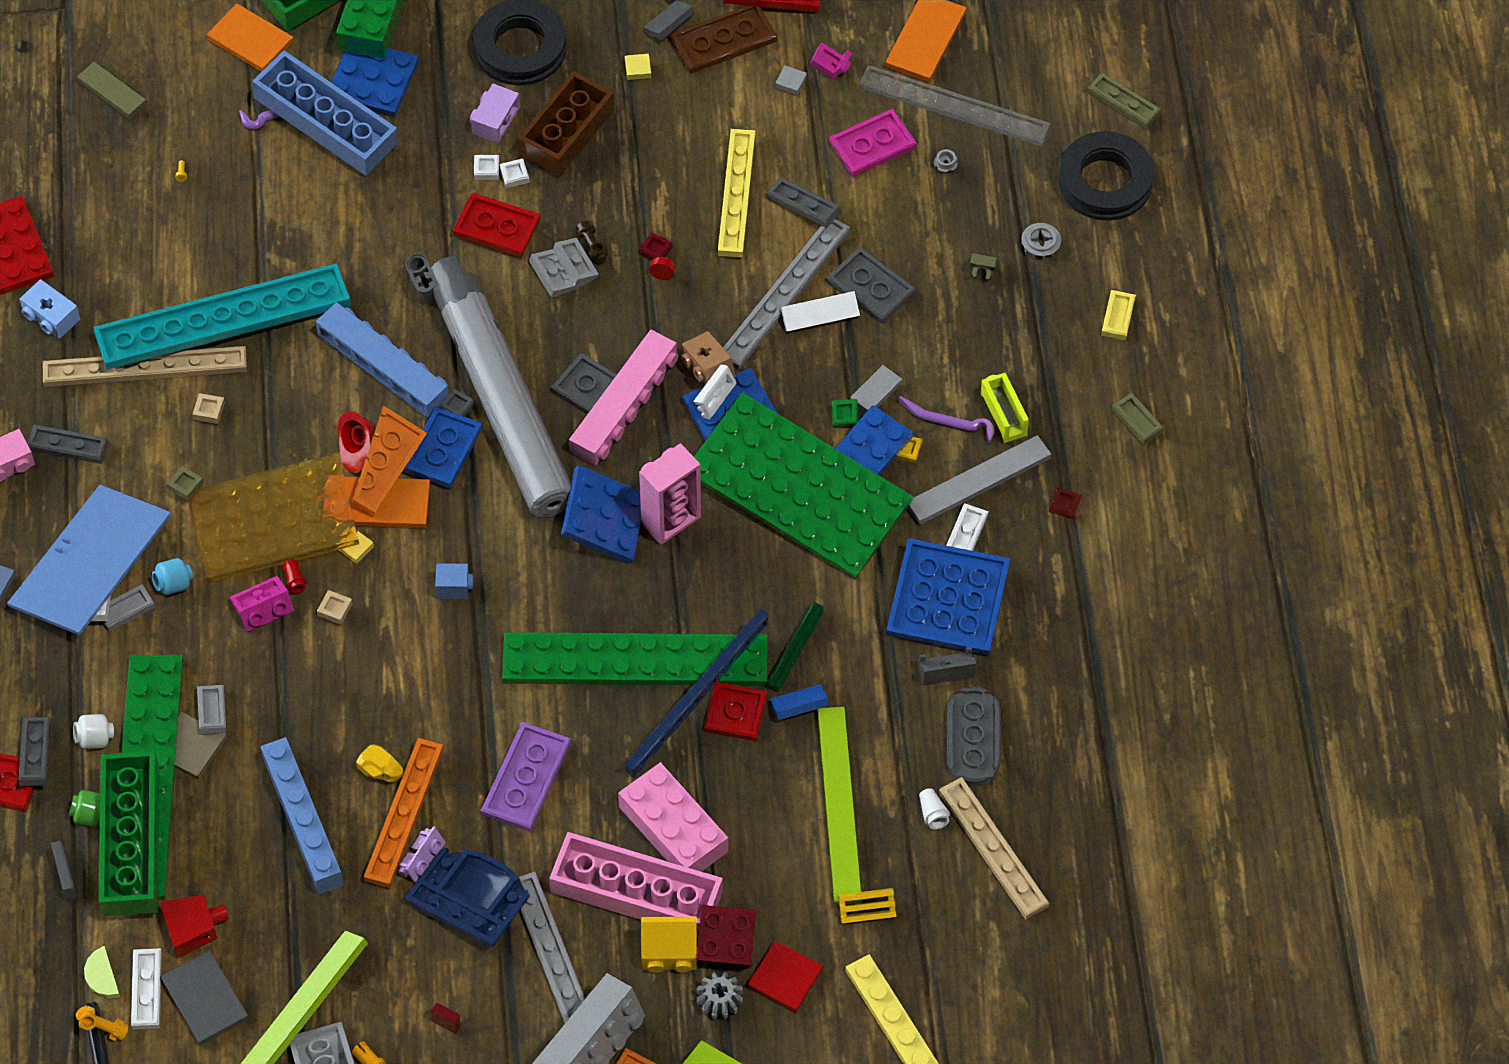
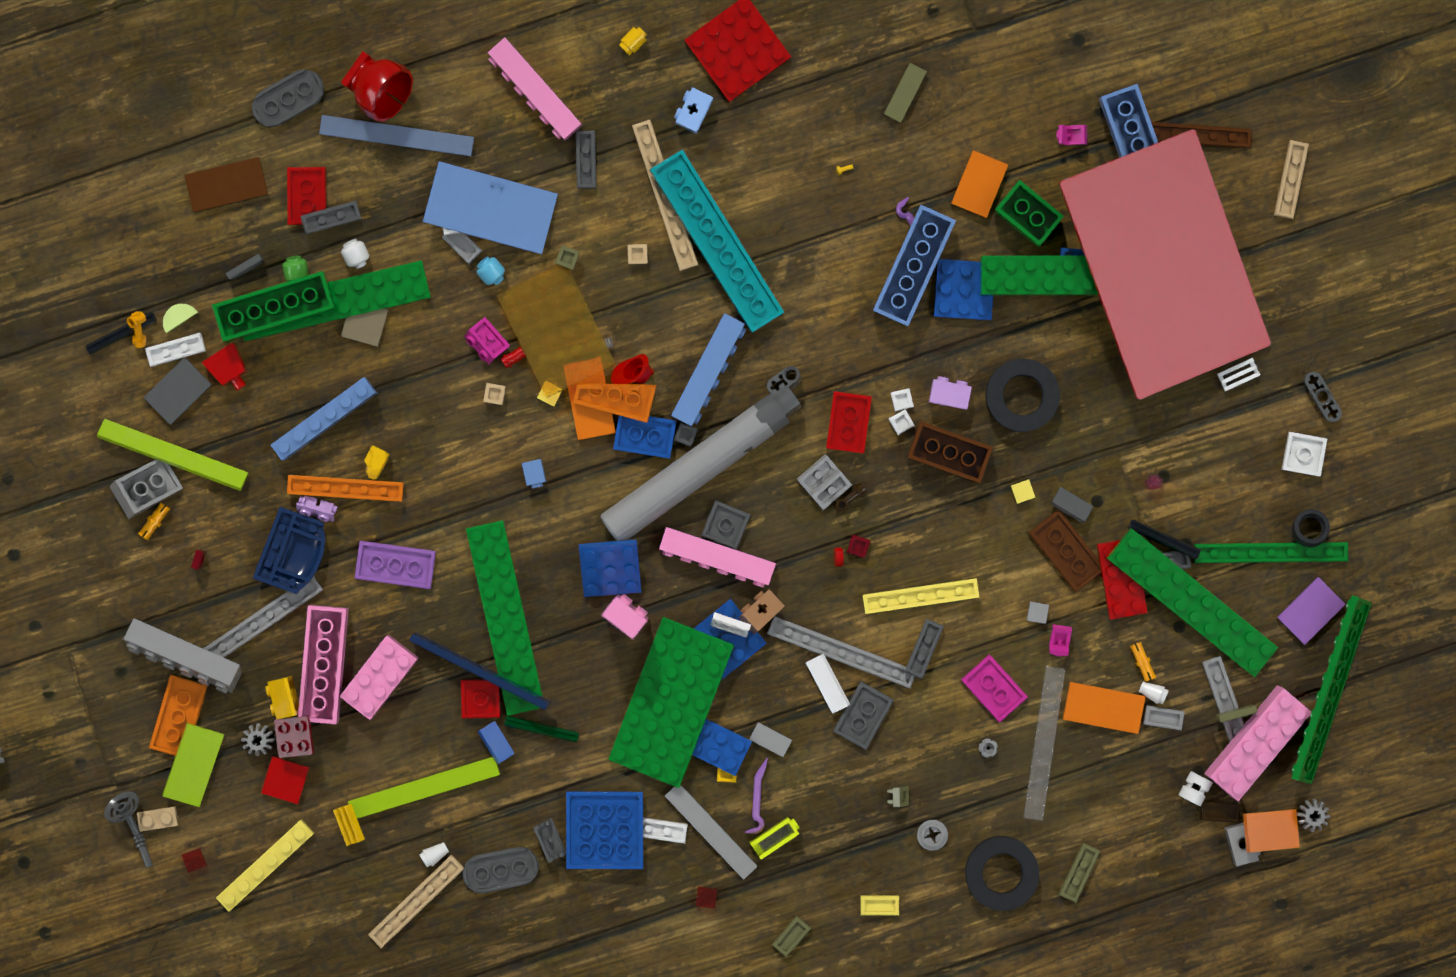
camera: 75 degrees right, 30 degrees up
light grey tile [197,685,226,734] -> none
green tile [832,399,859,428] -> none

